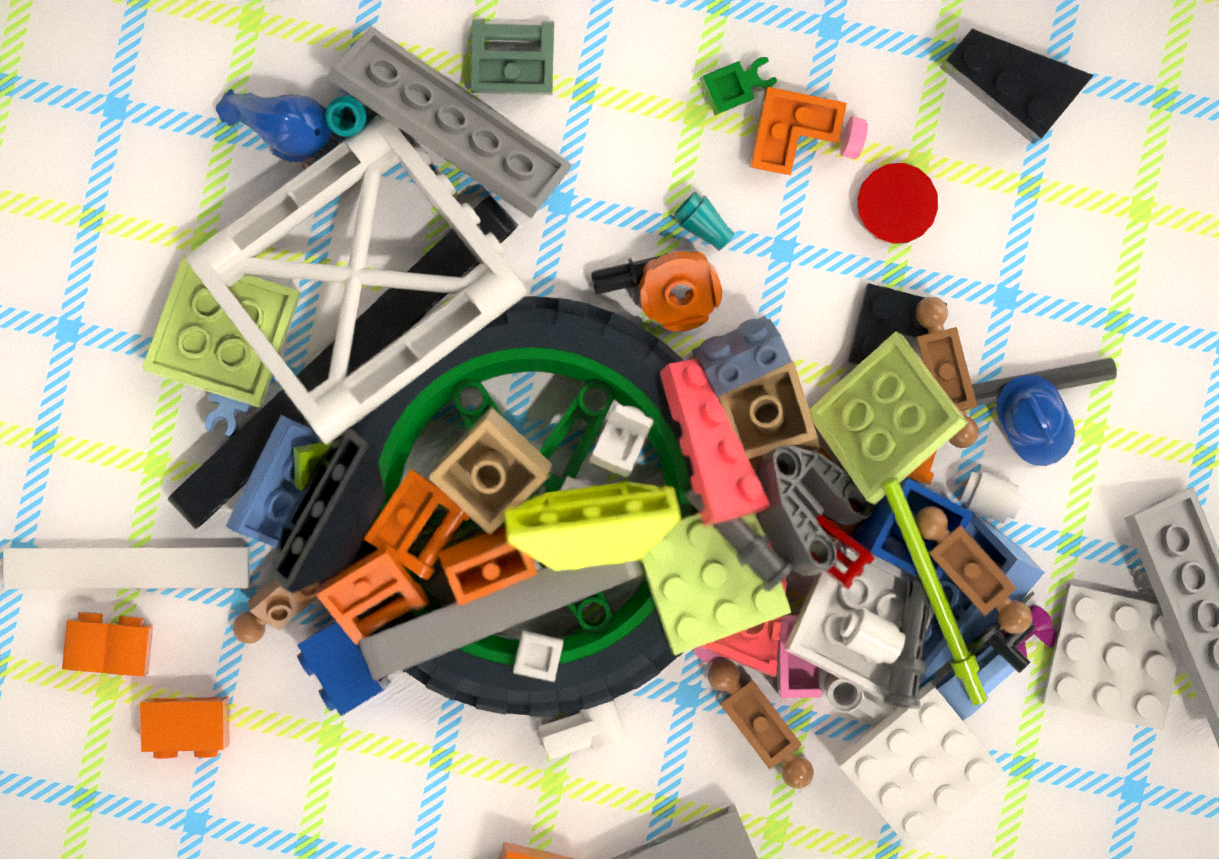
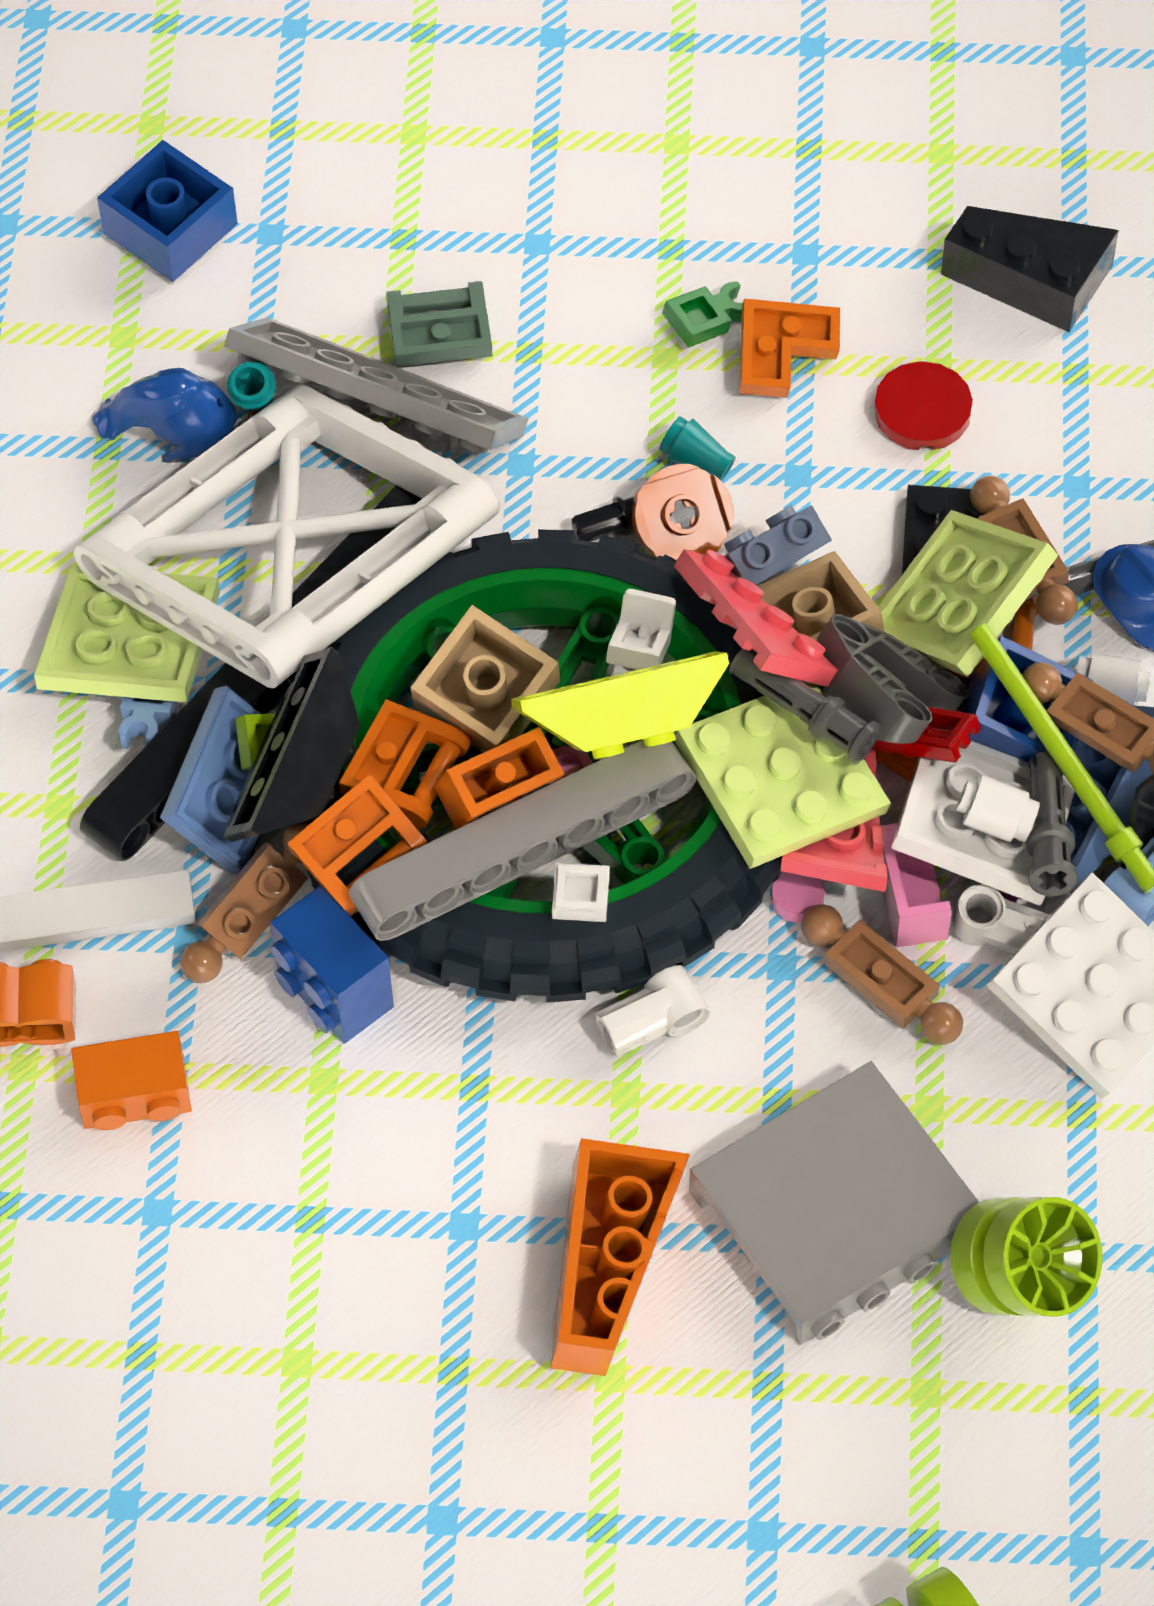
camera: 10 degrees left, 30 degrees down
bright pink tile [840,116,868,159] -> none

